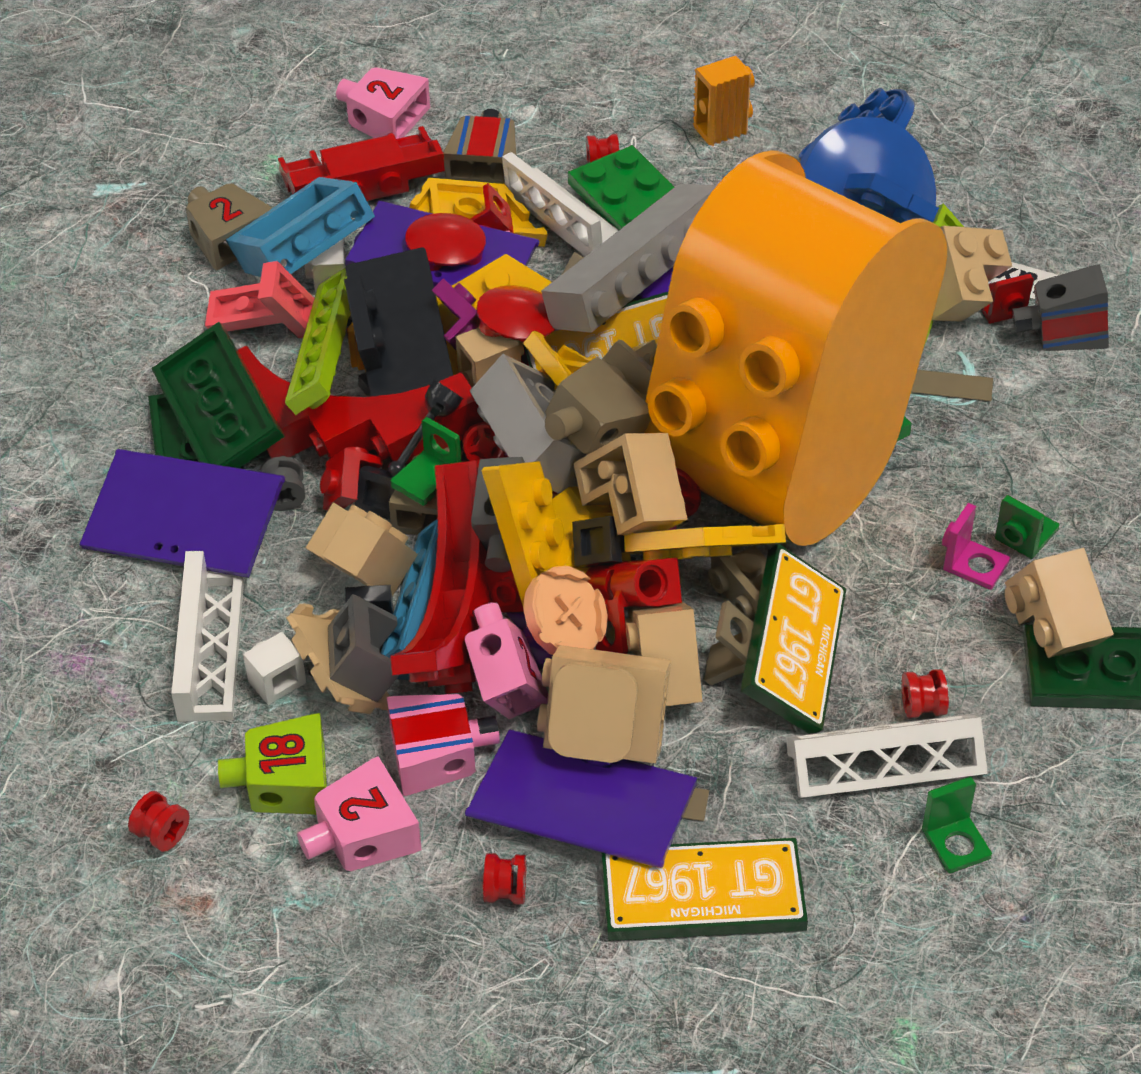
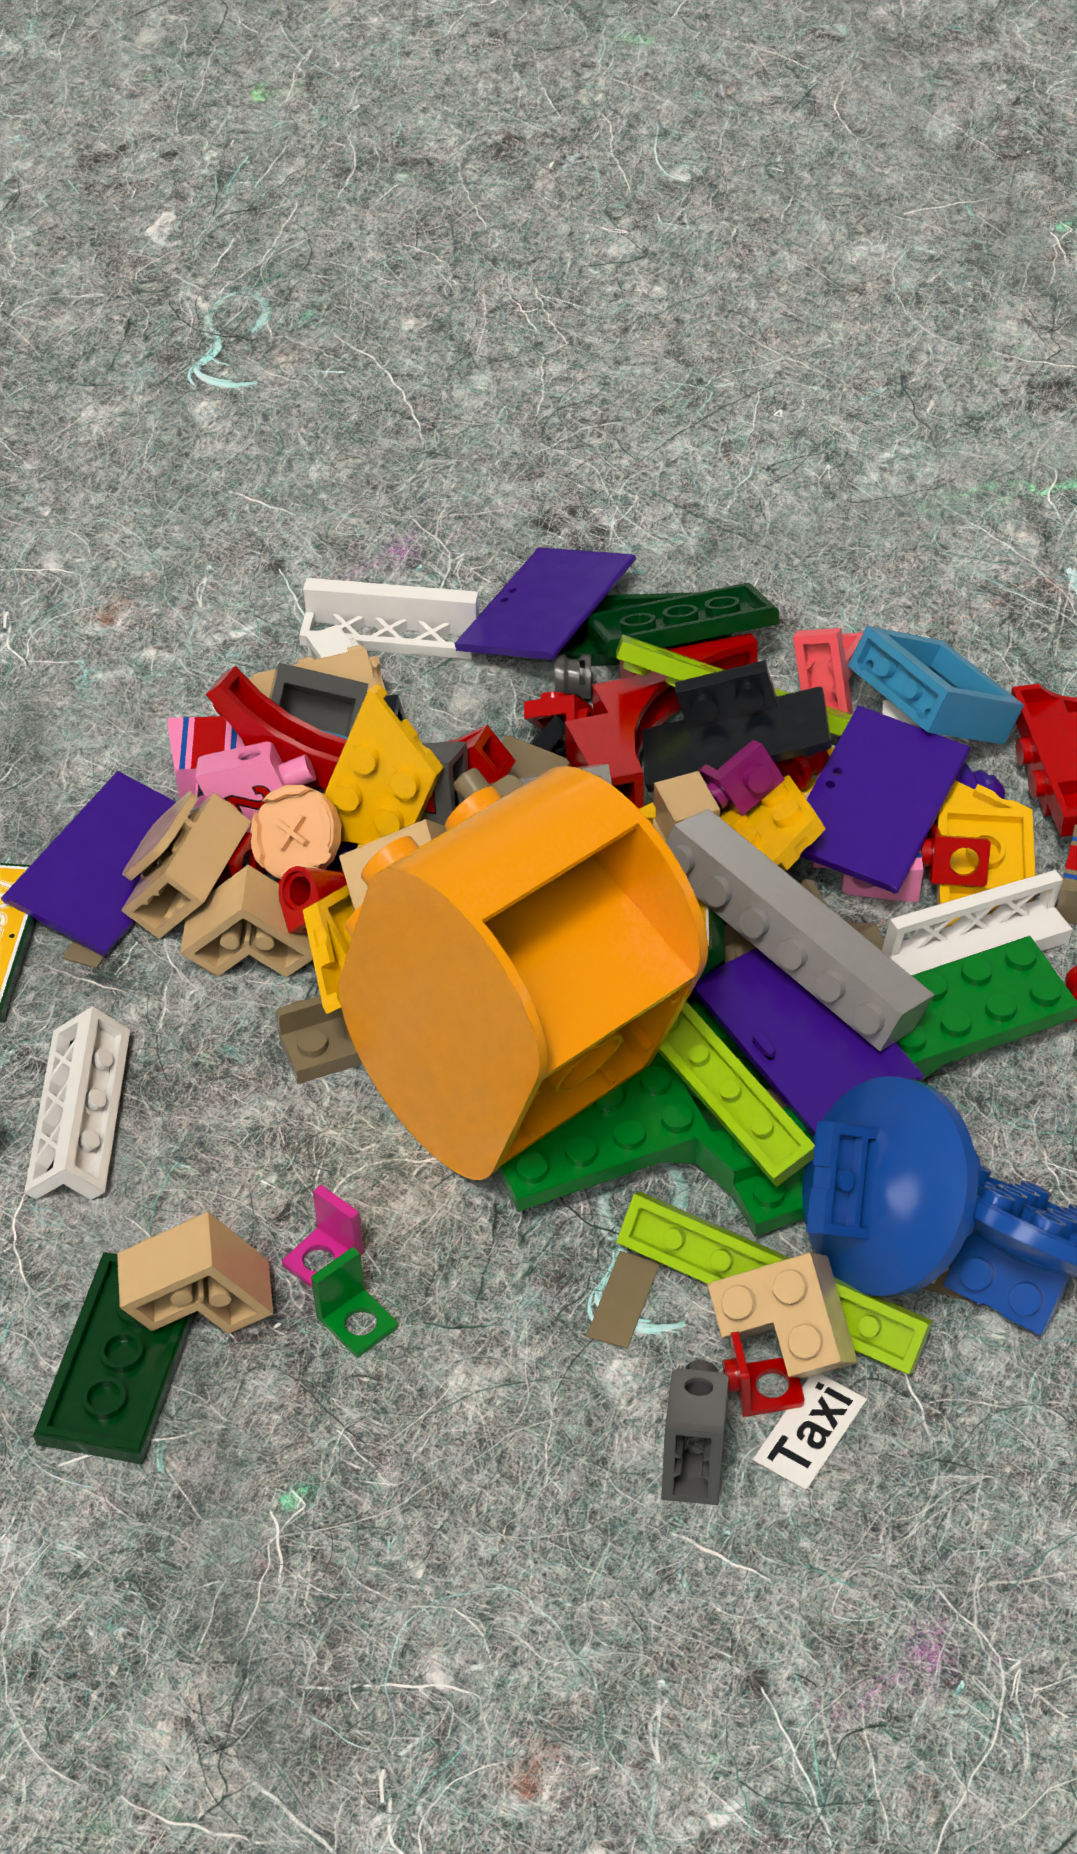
camera: 100 degrees right, 0 degrees up
red wheel [128,791,190,852] -> none
dark tan torso [186,184,272,271] -> none
lime torso [218,713,327,815] -> none
bright pink torso [297,756,422,871] -> none
tan brick [306,503,418,596] -> none
black hinge [388,379,463,477] -> none
green bracket [391,417,461,506] -> none
red dish [405,213,486,271] -> none
red dish [476,285,556,343] -> none
red wheel [483,853,527,905] -> none
dark tan bracket [704,601,754,685] -> none
tile [740,544,846,734] -> none
red wheel [901,669,949,719] -> none

